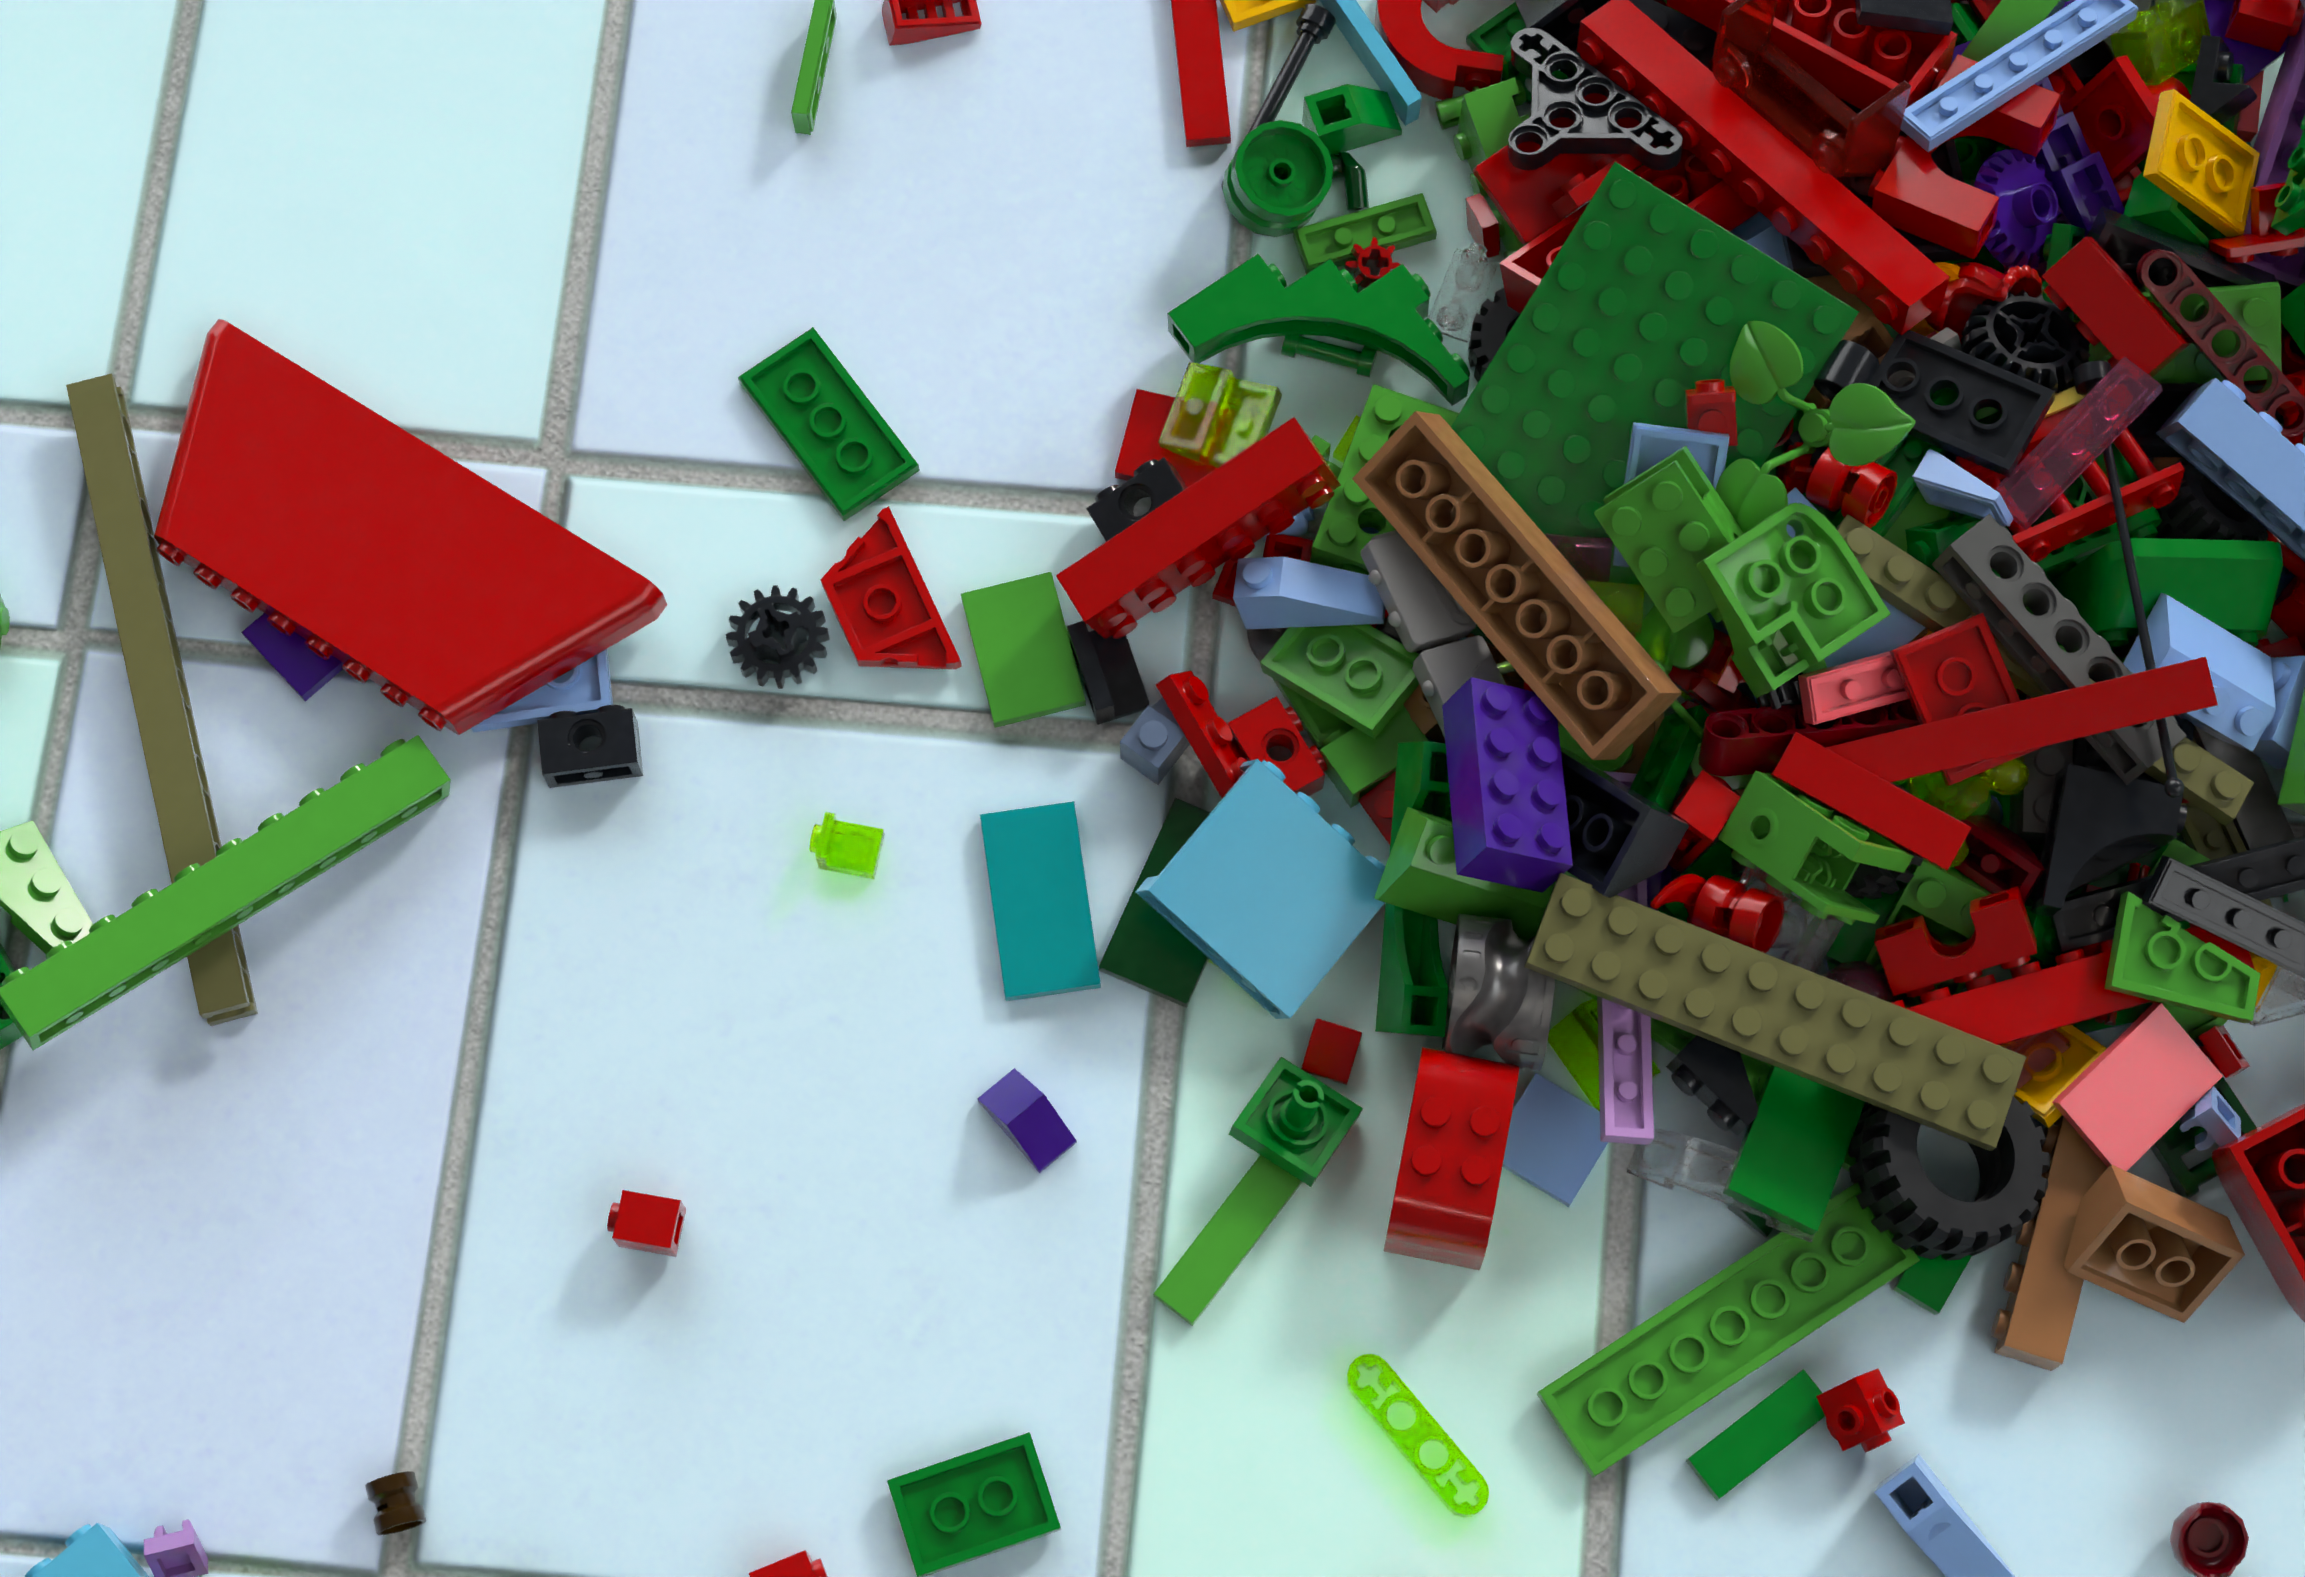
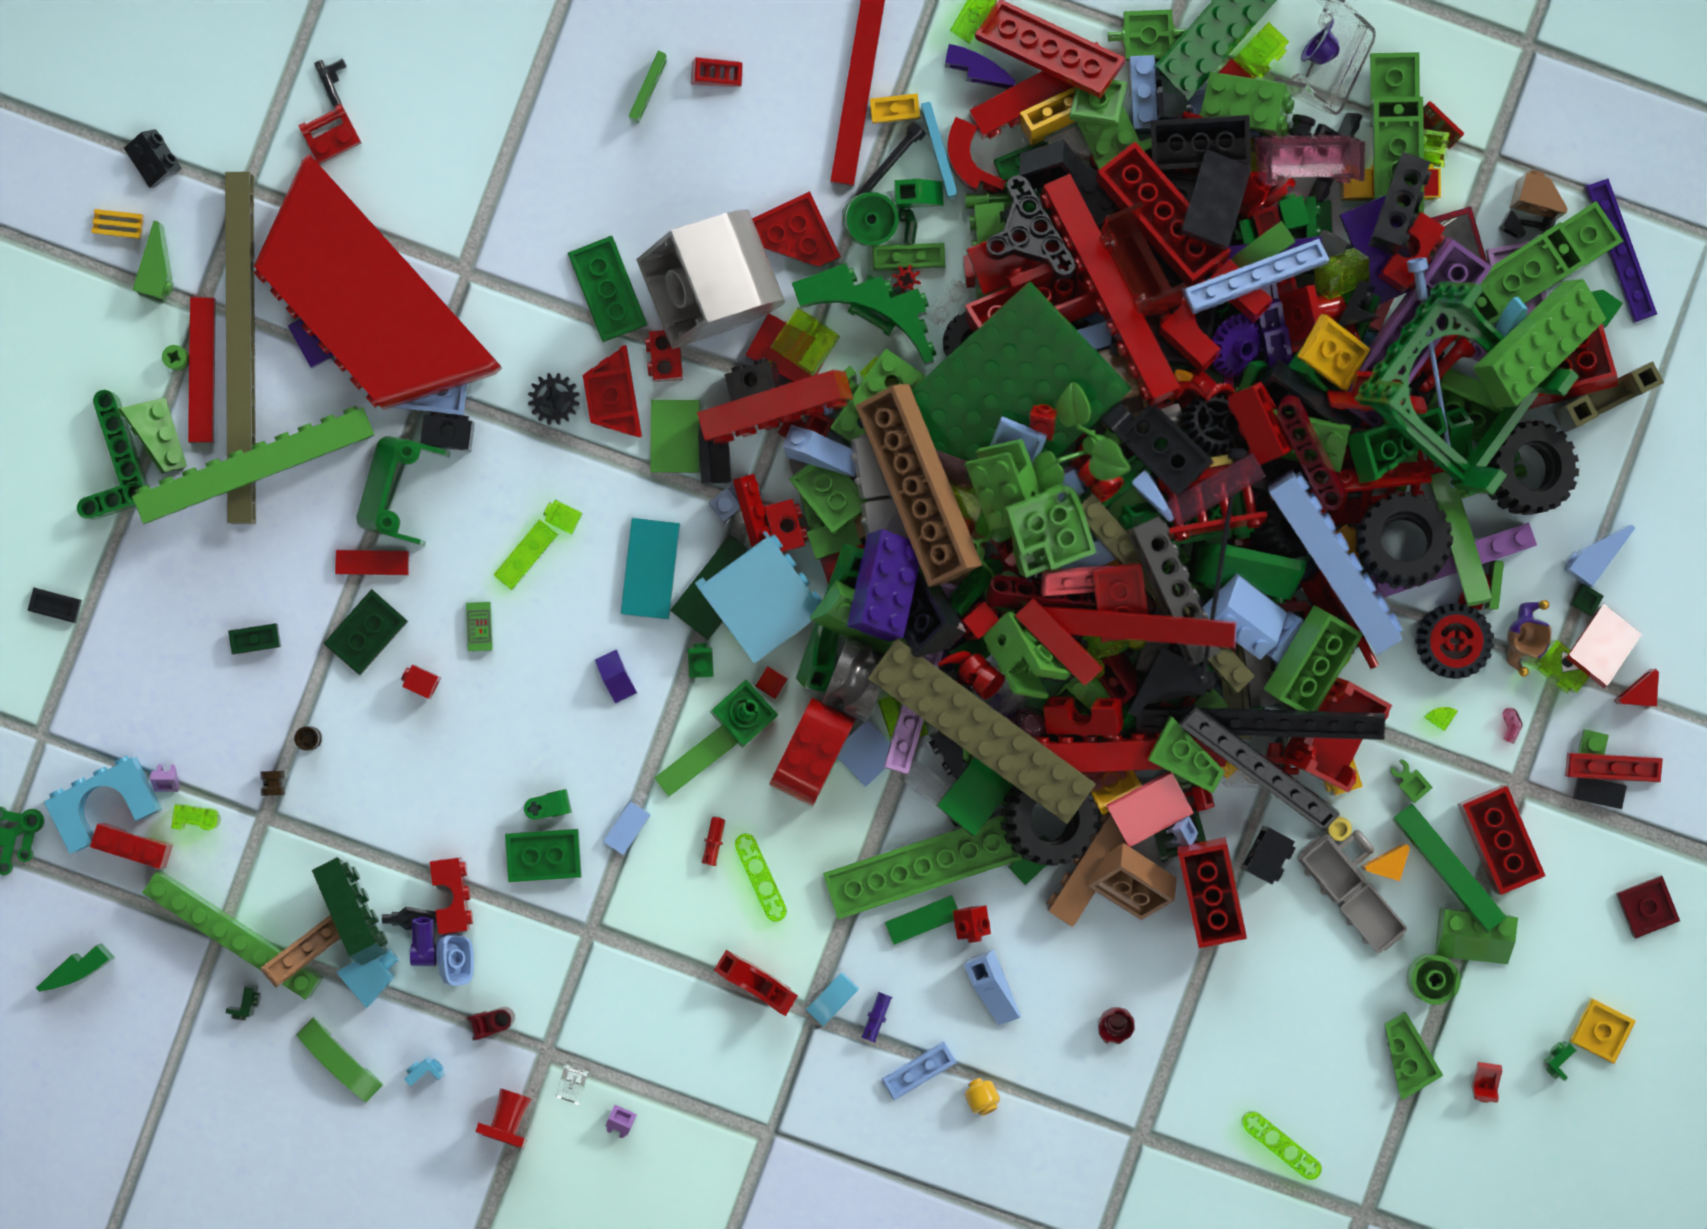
camera: 15 degrees right, 15 degrees up
none -> bright green wheel [162,345,189,371]
none -> red tile [188,297,216,443]
none -> dark green plate [228,623,281,655]
none -> dark brown wheel [294,726,322,750]
none -> red plate [298,103,362,165]
none -> black hose [314,59,347,108]
none -> dark green tile [323,589,409,676]
none -> red tile [335,550,410,575]
none -> green windscreen [356,436,451,546]
none -> bright green tile [466,602,493,651]
none -> clear neon green tile [493,519,558,591]
none -> green piece [524,789,572,820]
none -> light blue tile [603,801,651,855]
none -> light grey brick [636,210,785,349]
none -> red brick [645,330,683,382]
none -> green bracket [687,643,714,678]
none -> red axle [701,817,726,866]
none -> red plate [752,191,841,268]

